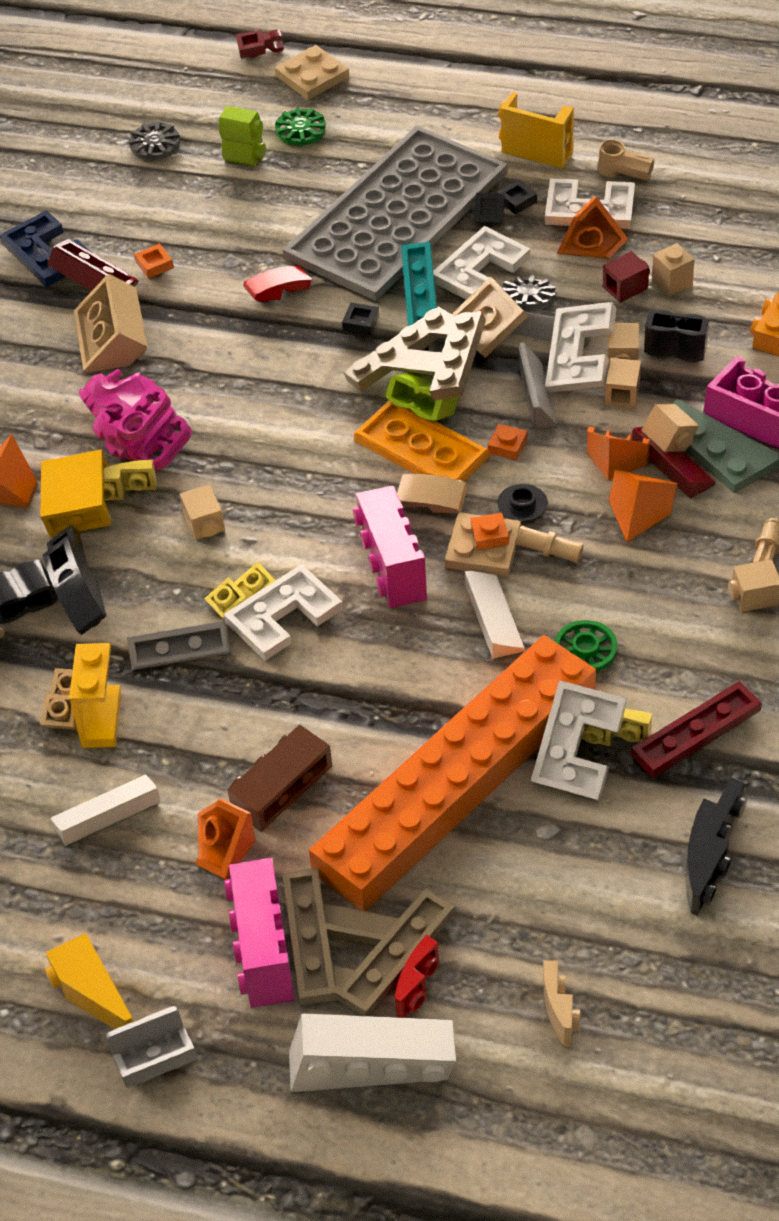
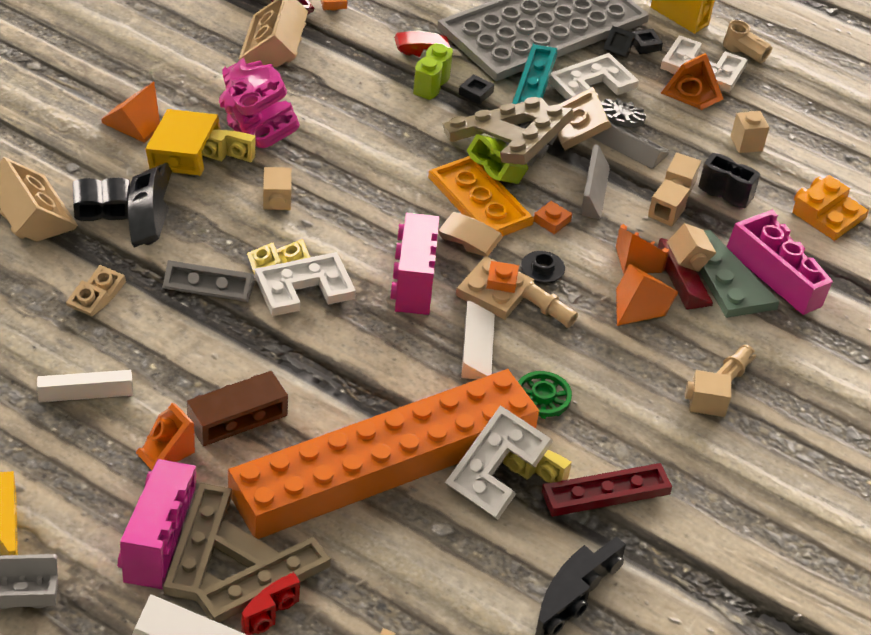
camera: 10 degrees right, 5 degrees down
yellow panel [69,643,122,748] -> none
white plate [545,302,616,393] -> none
dark red brick [602,251,650,303] -> none
none -> lime brick [413,43,453,100]

